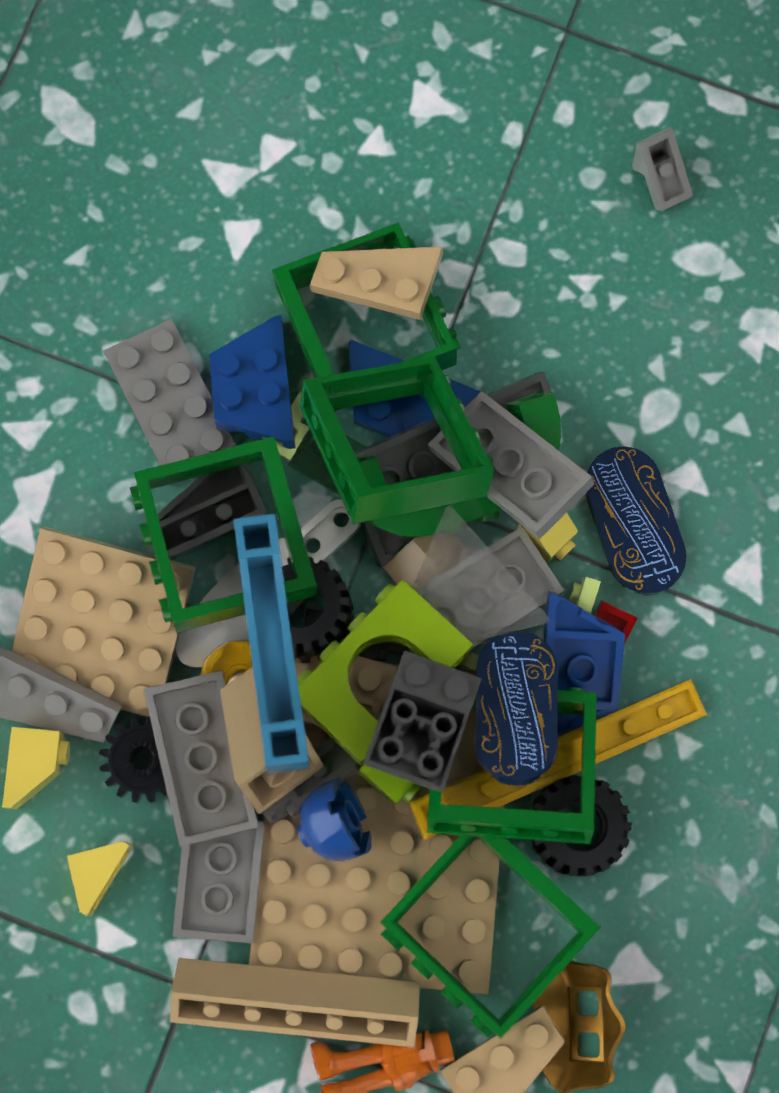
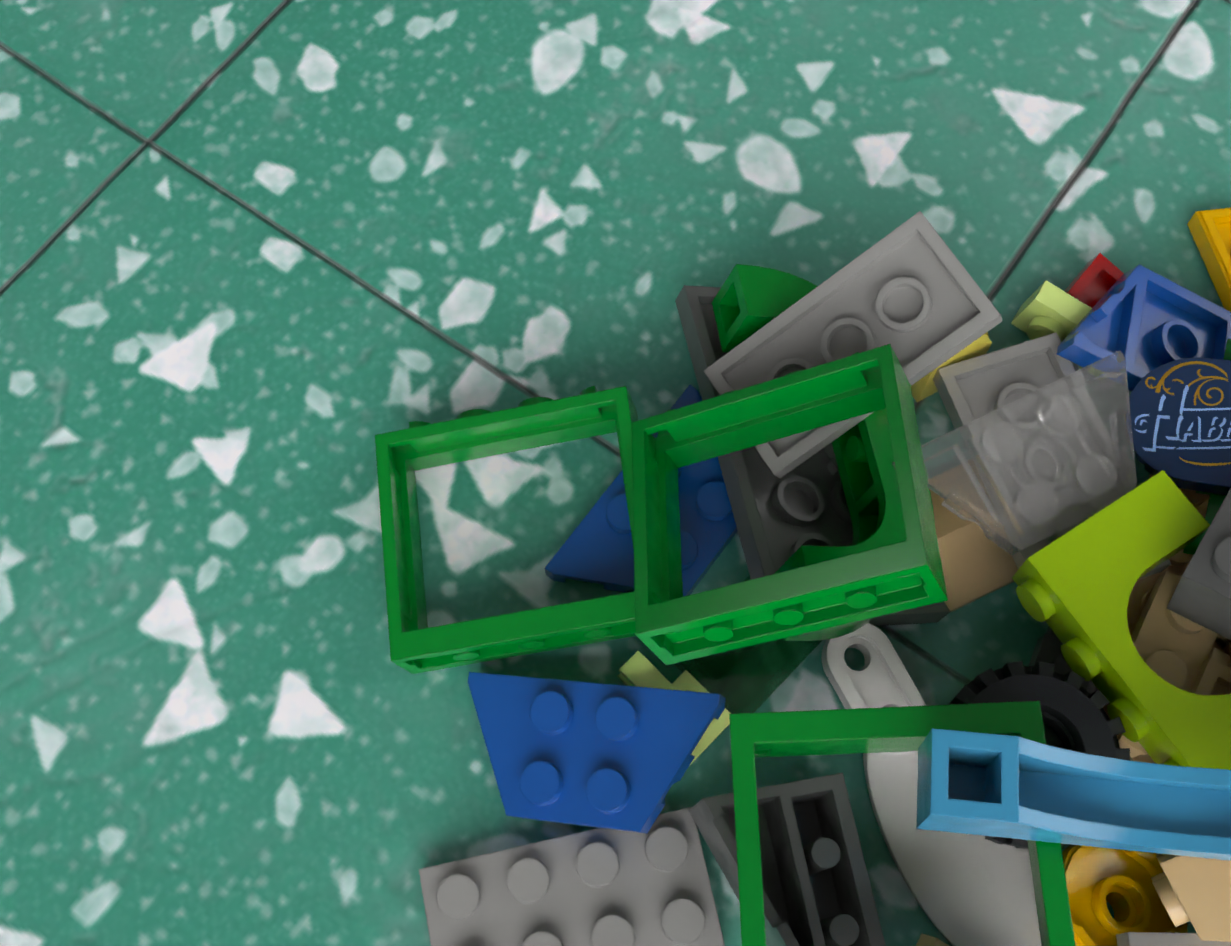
camera: 65 degrees left, 10 degrees down
tan wing [310,246,443,320] -> none
dark blue tile [585,446,686,595] -> none
light grey slope [632,127,693,211] -> none

